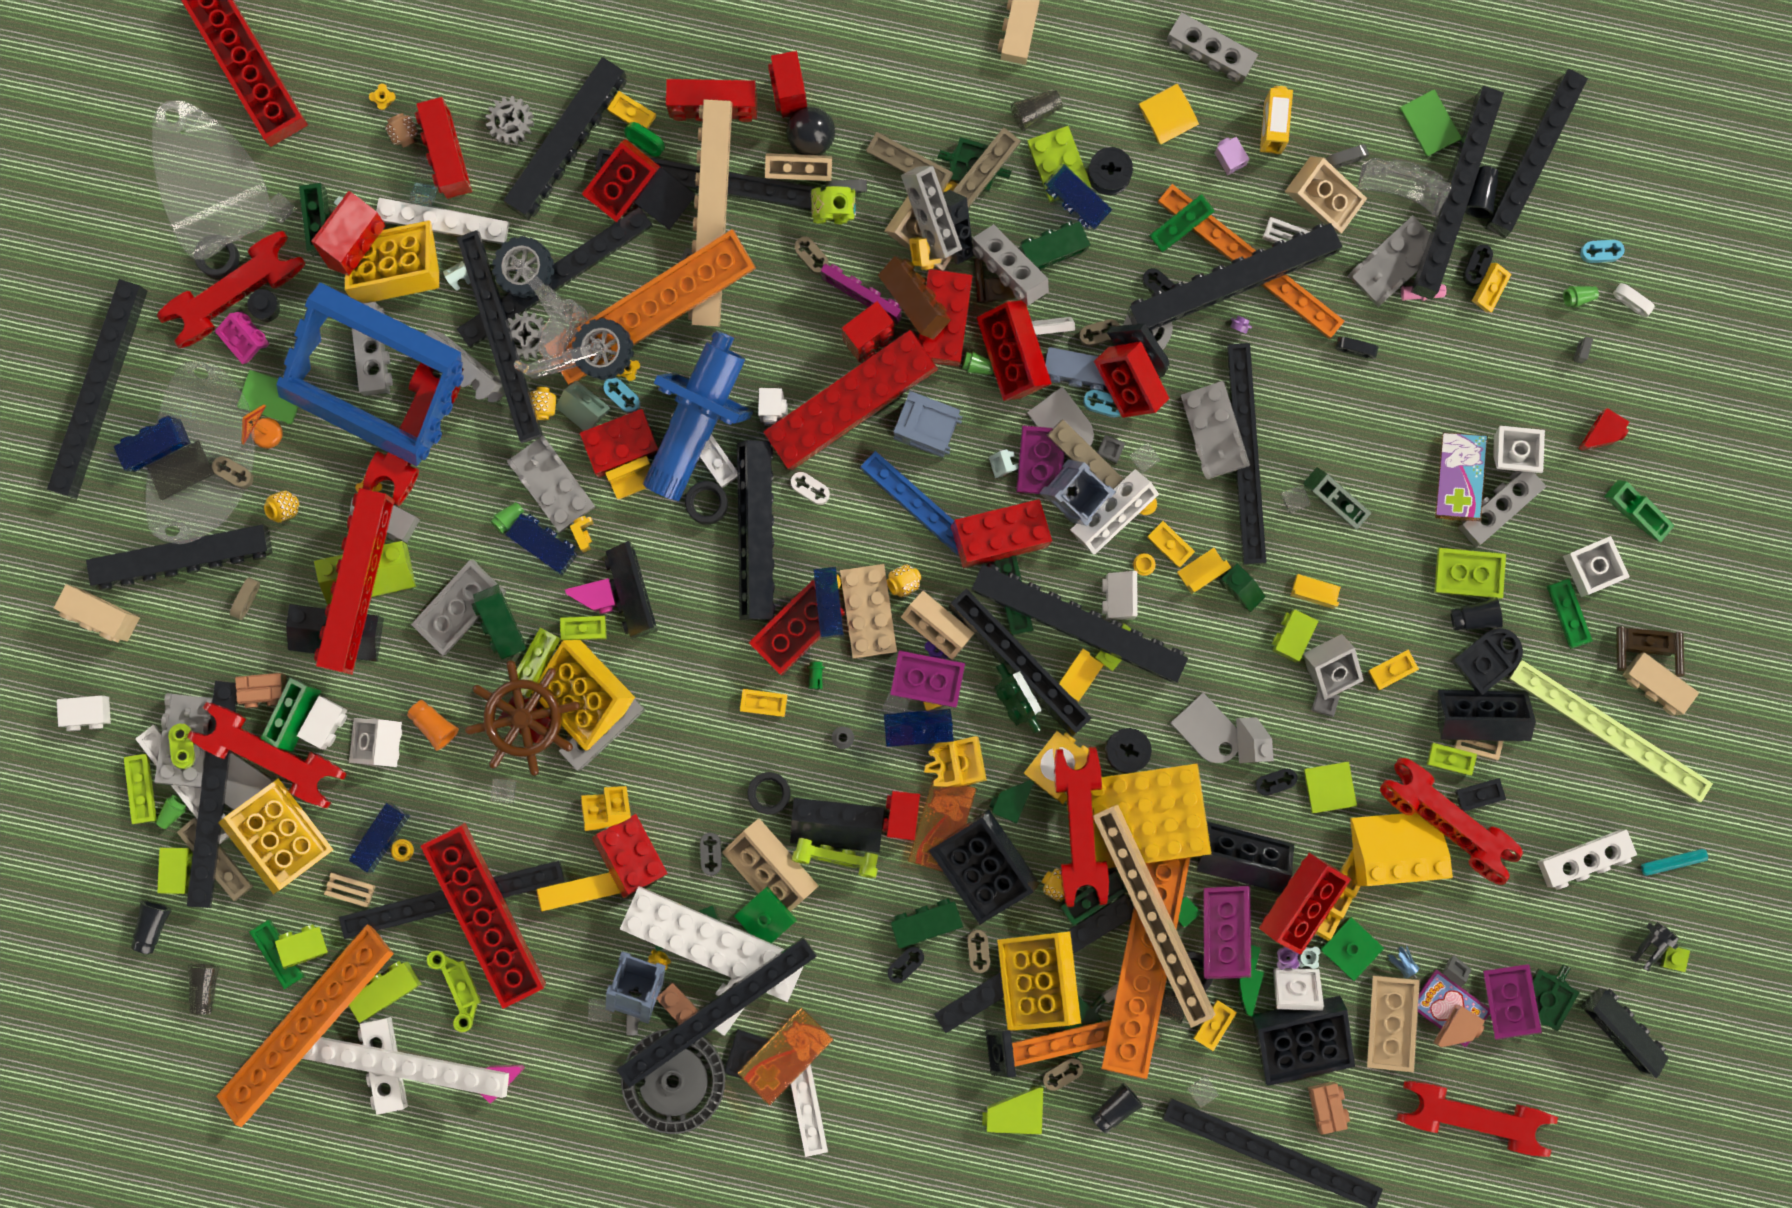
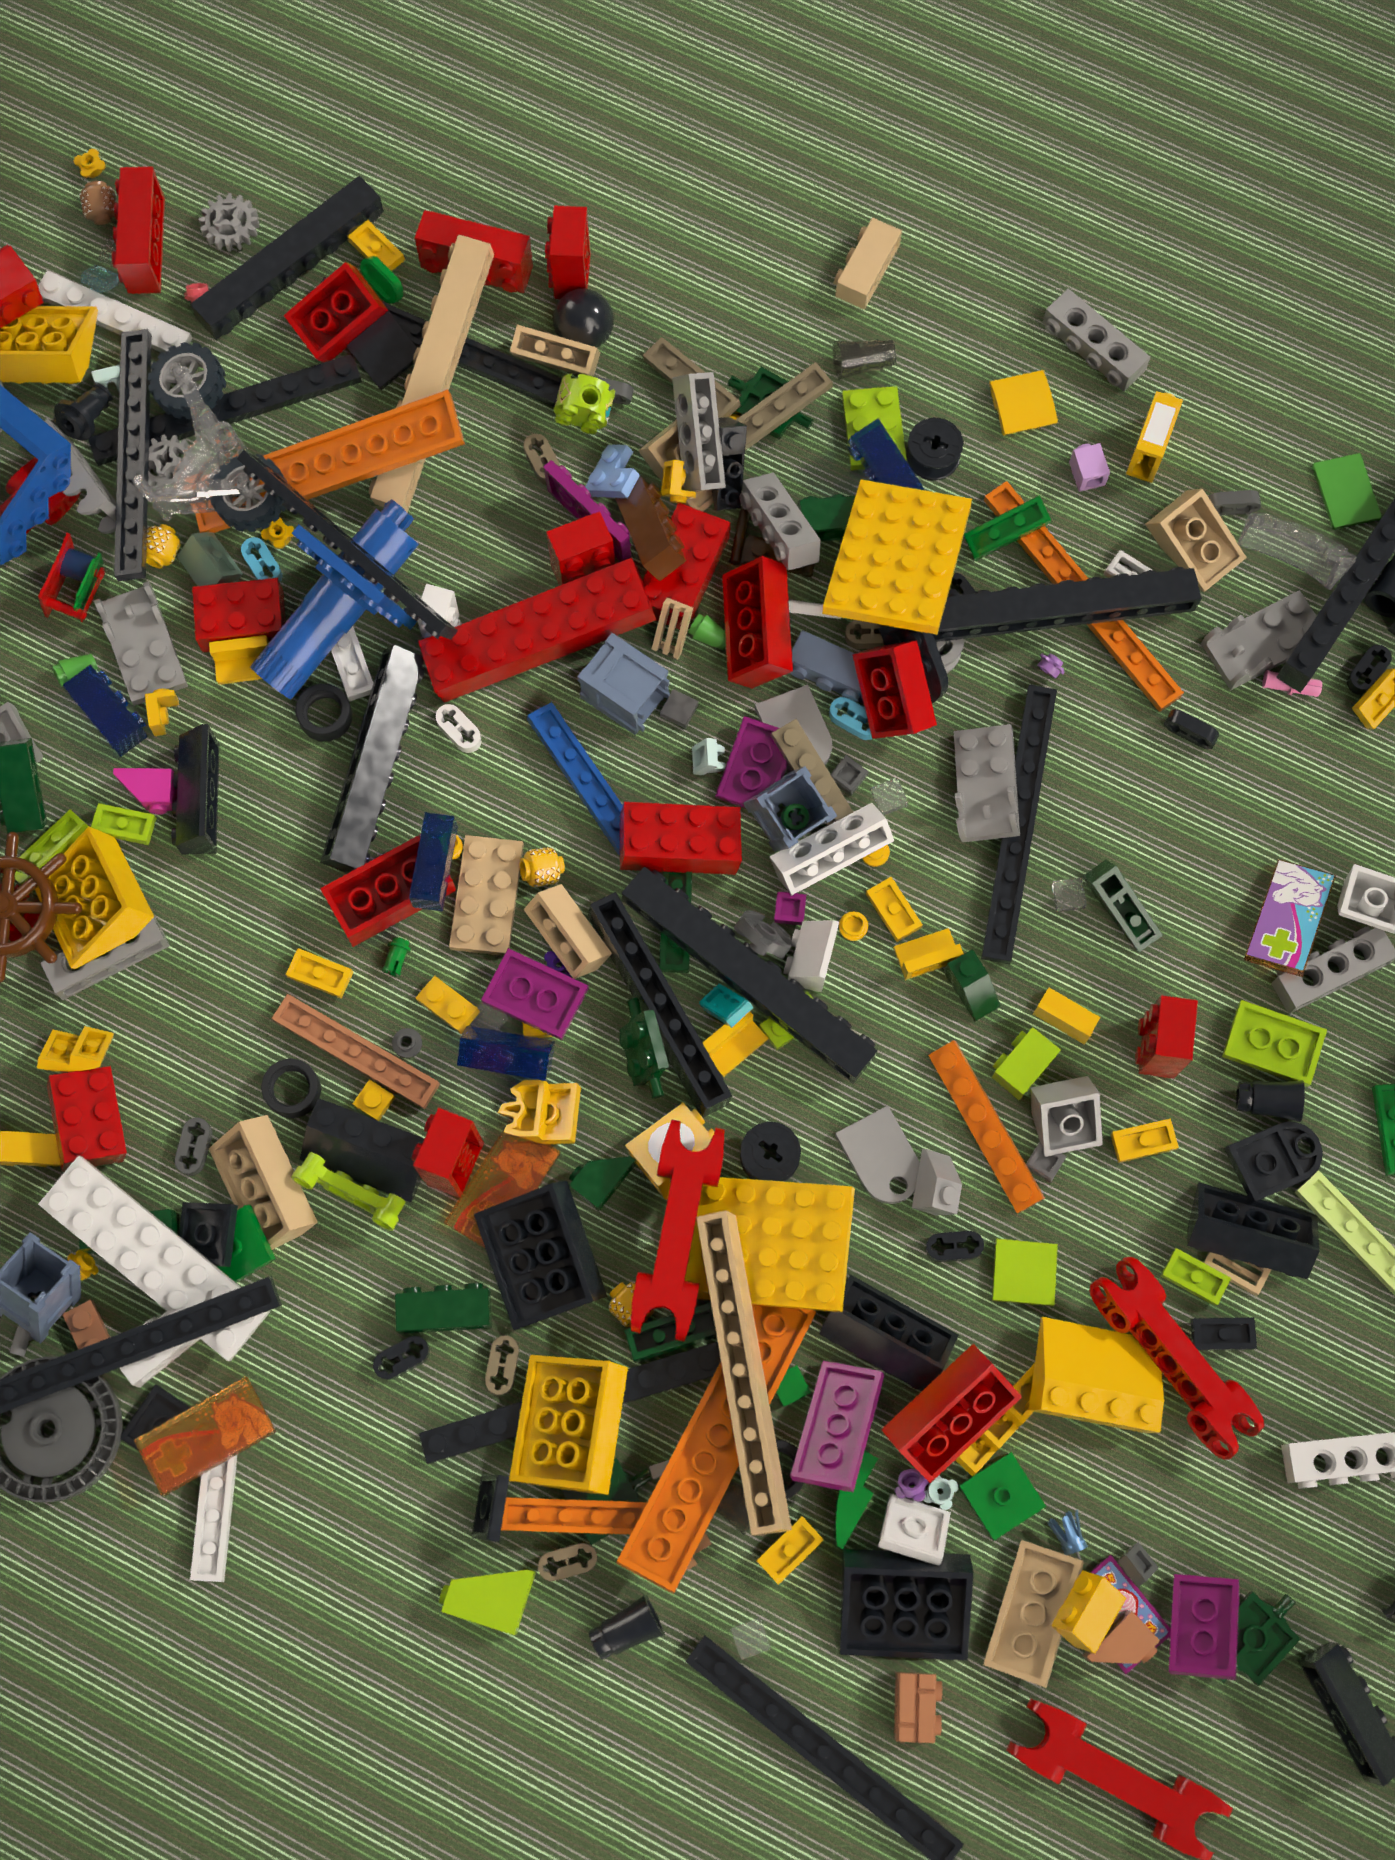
camera: 15 degrees right, 10 degrees down
none -> piece [38,533,105,623]
none -> black piece [51,383,113,441]
none -> black tile [179,1202,238,1267]
none -> coral plate [184,283,208,303]
none -> black plate [237,449,458,640]
none -> nougat plate [271,994,440,1110]
none -> yellow plate [352,1079,396,1121]
none -> yellow plate [415,975,480,1034]
none -> light blue plate [585,445,640,498]
none -> tan tile [652,598,693,659]
none -> flat silver tile [660,689,699,729]
none -> teal plate [699,983,753,1028]
none -> dark grey plate [734,910,792,959]
none -> magenta plate [774,891,807,926]
none -> green bush [781,804,809,830]
none -> yellow plate [822,480,972,635]
none -> orange plate [928,1040,1045,1213]
none -> yellow brick [1051,1571,1126,1654]
none -> red brick [1135,995,1198,1079]

